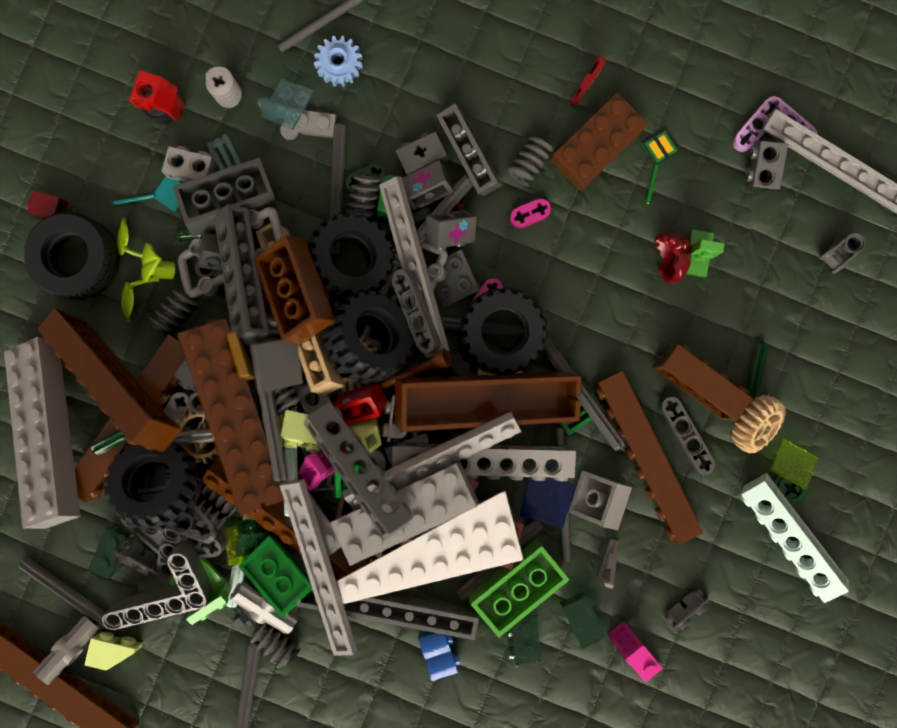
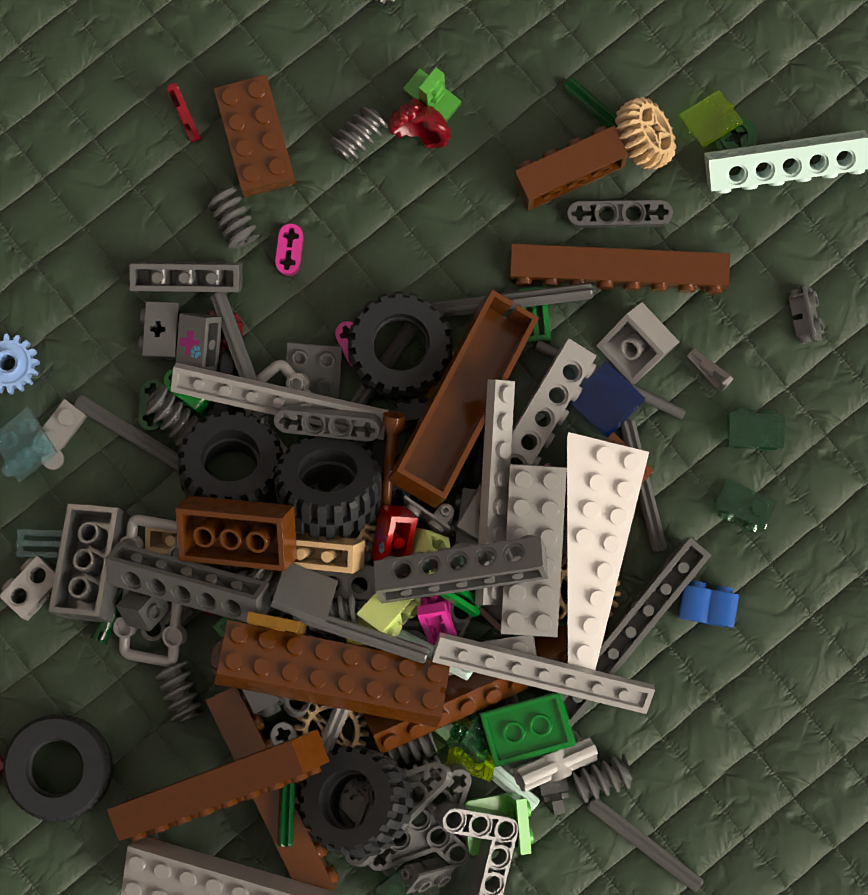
camera: 60 degrees left, 5 degrees down
teal piece [113,176,182,212] -> none
lime plant [117,218,175,323] -> none
dark grey brick [425,210,477,250] -> none
bright green brick [468,538,569,637] -> none
dark pink bracket [607,621,663,683] -> none
piece [642,129,681,204] -> none
none -> dark grey piece [329,106,388,165]

